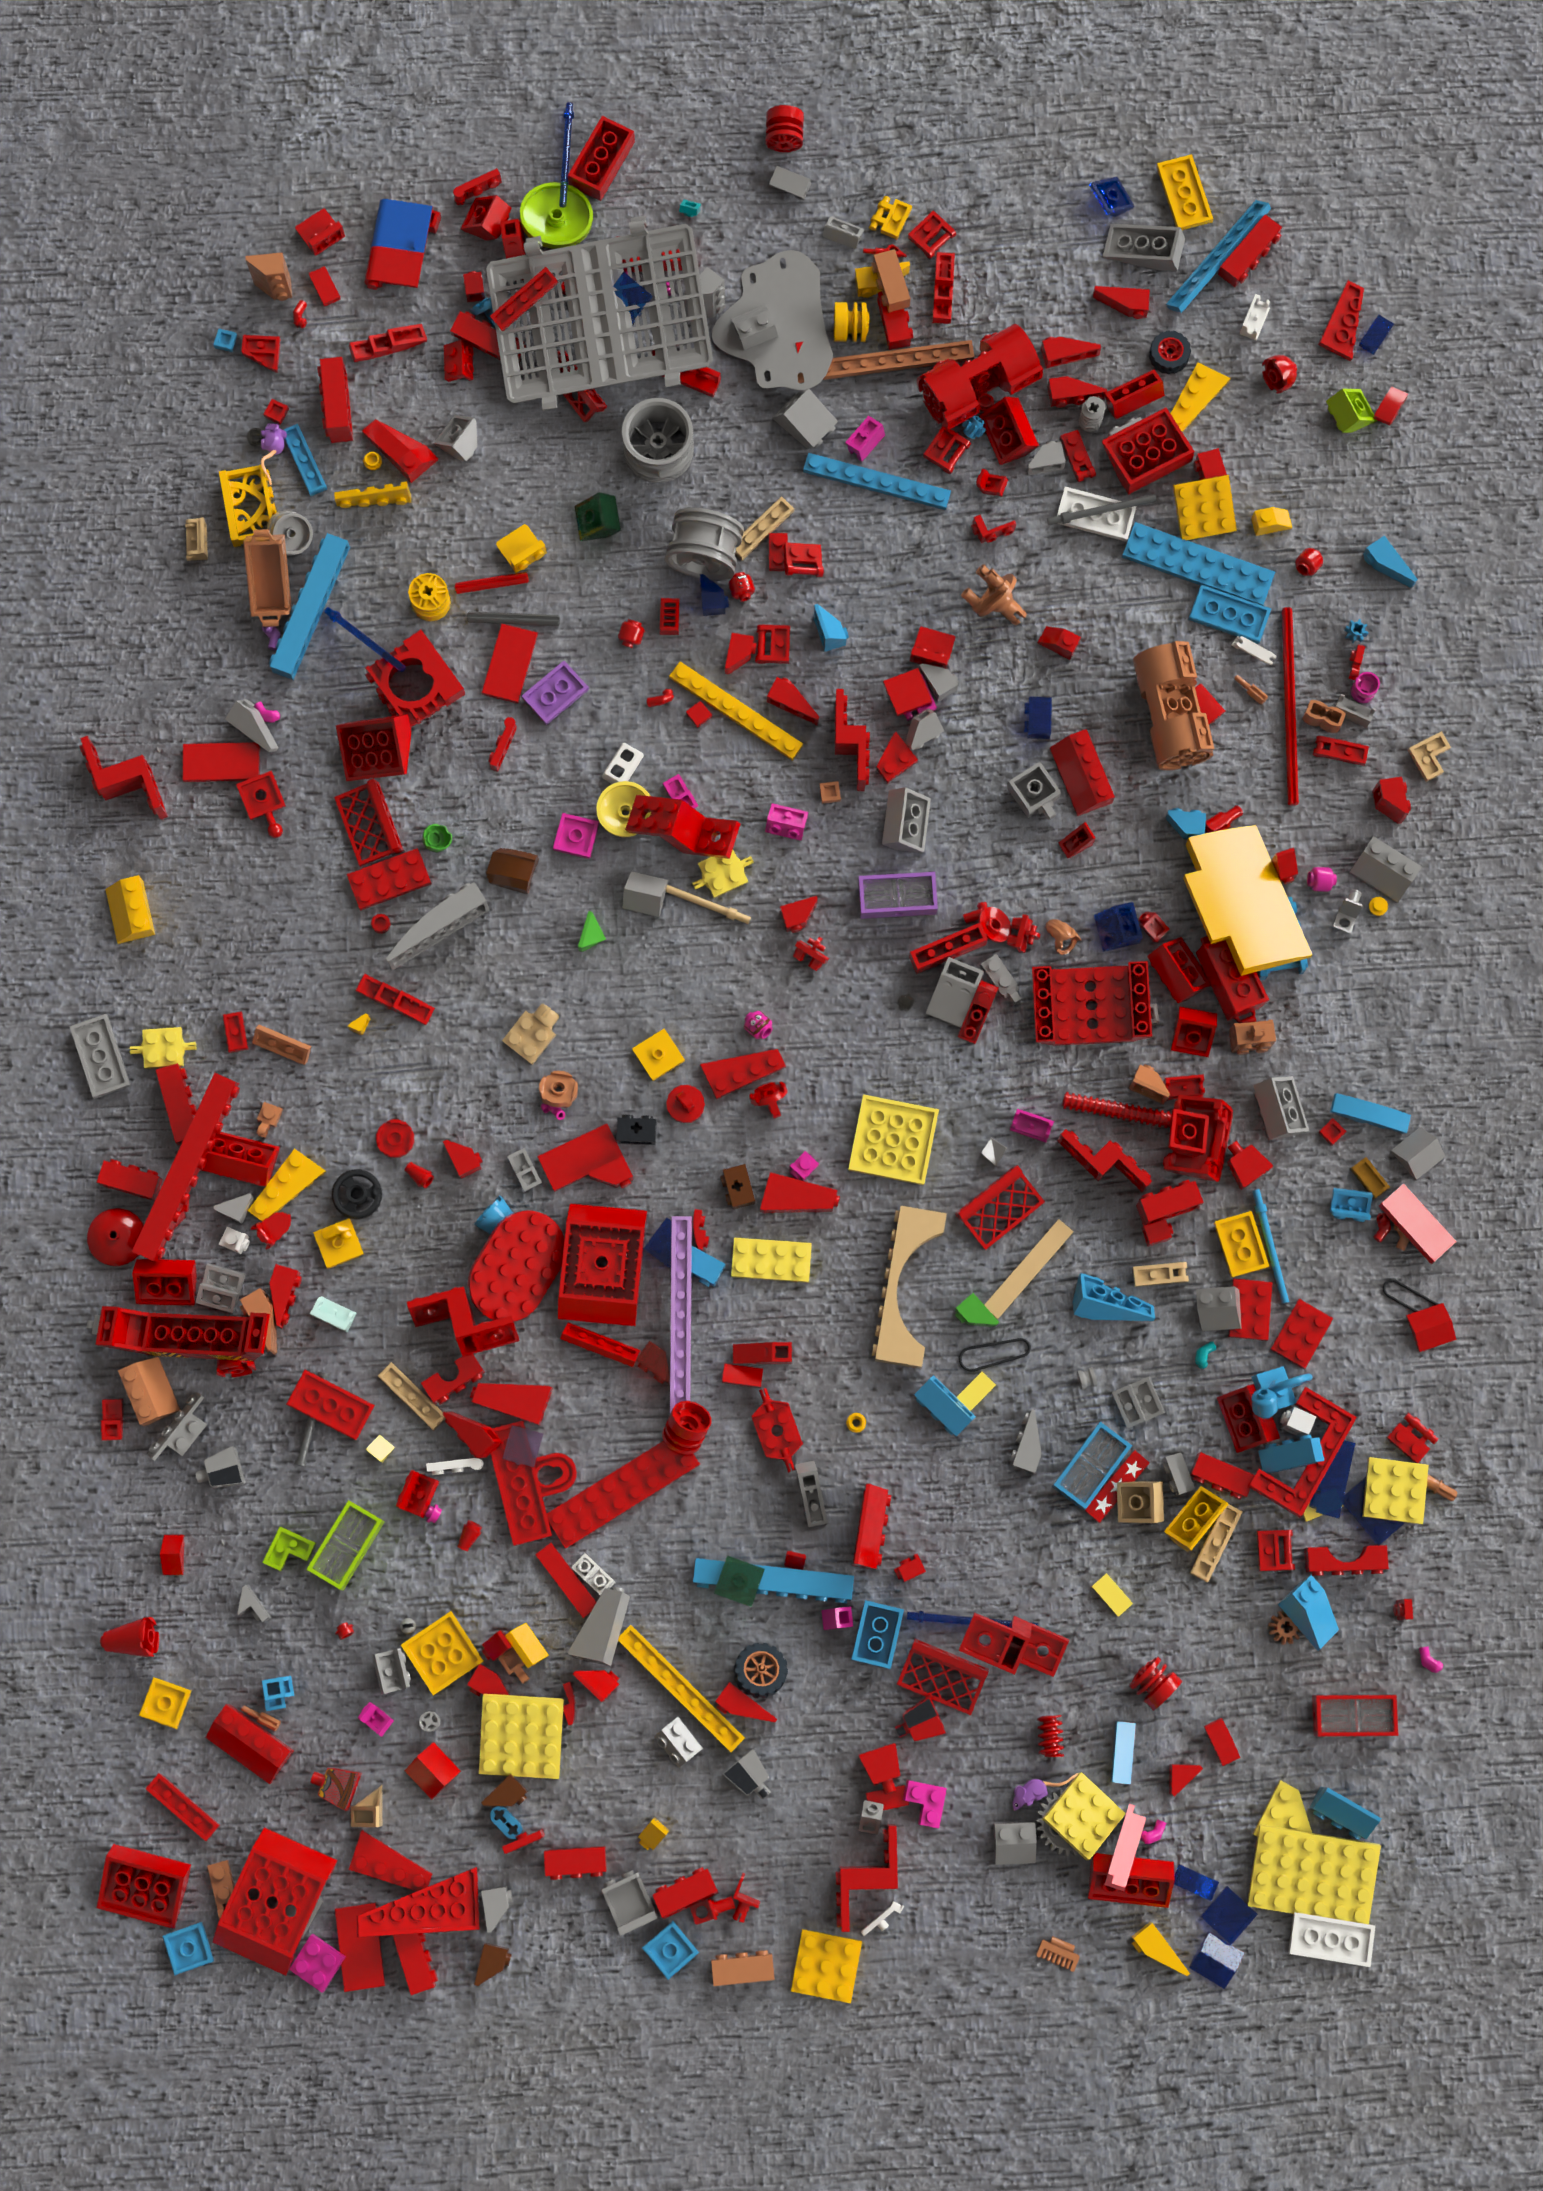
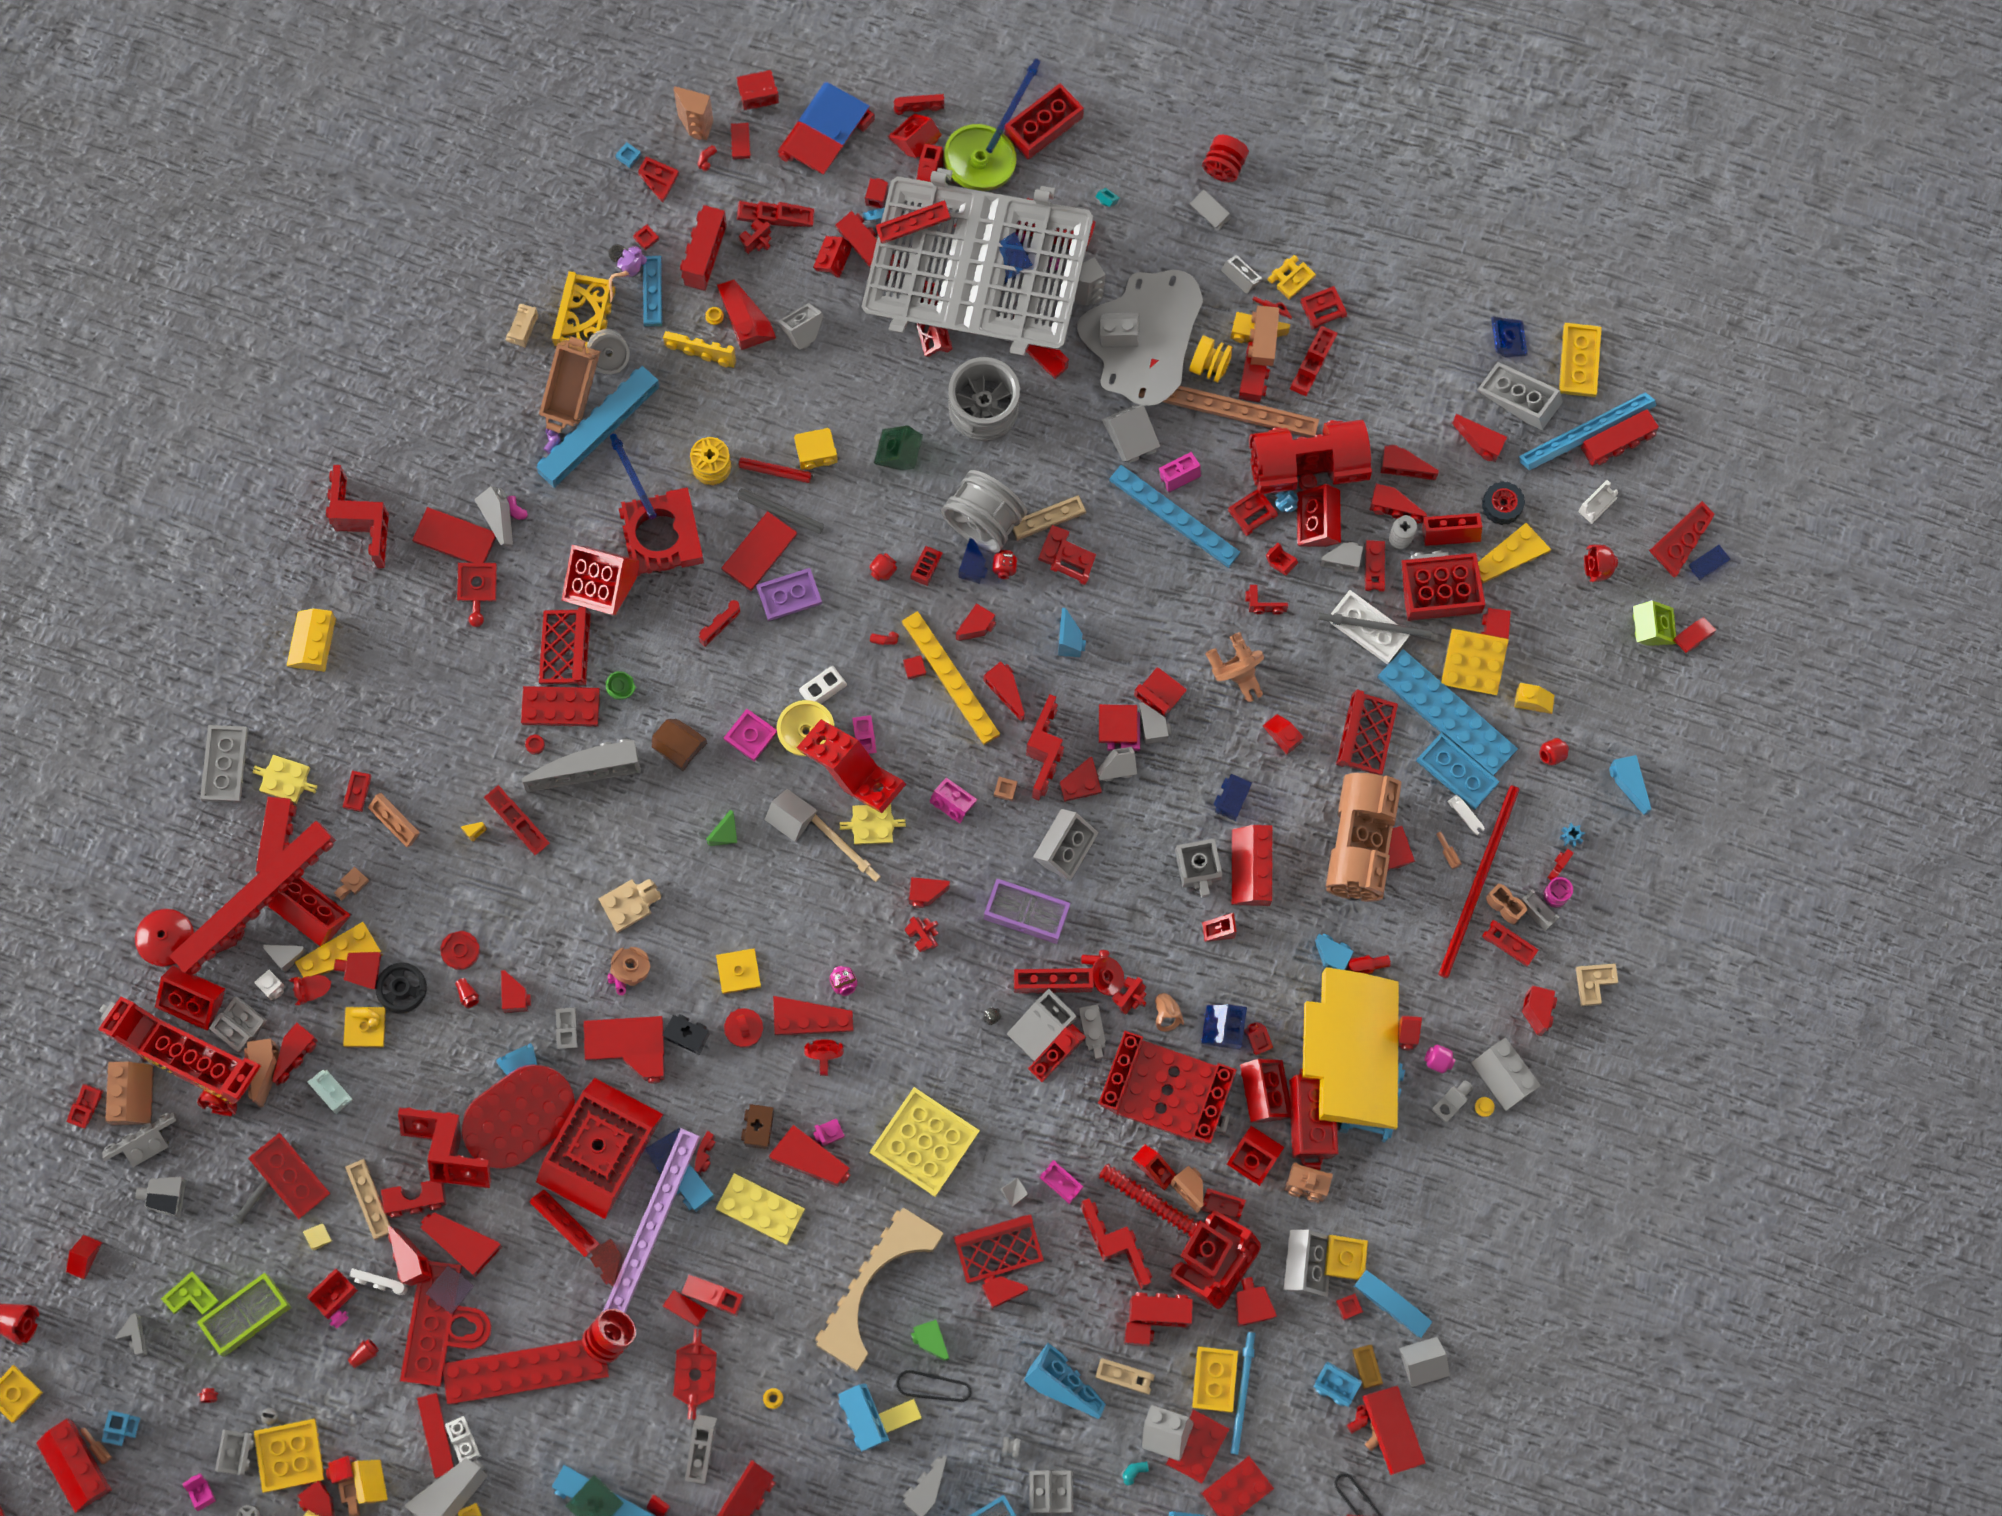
camera: 20 degrees right, 5 degrees down
red brick [96,1159,163,1201] -> none
red plate [755,624,790,664] -> none
tan tile [985,1219,1074,1320] -> none
none -> red torso [334,952,382,989]
none -> red hips [739,219,772,254]
none -> red slope [982,1275,1029,1309]
none -> red slope [1132,1144,1176,1190]
none -> yellow plate [1324,1235,1368,1280]
none -> red fence [1336,689,1398,776]

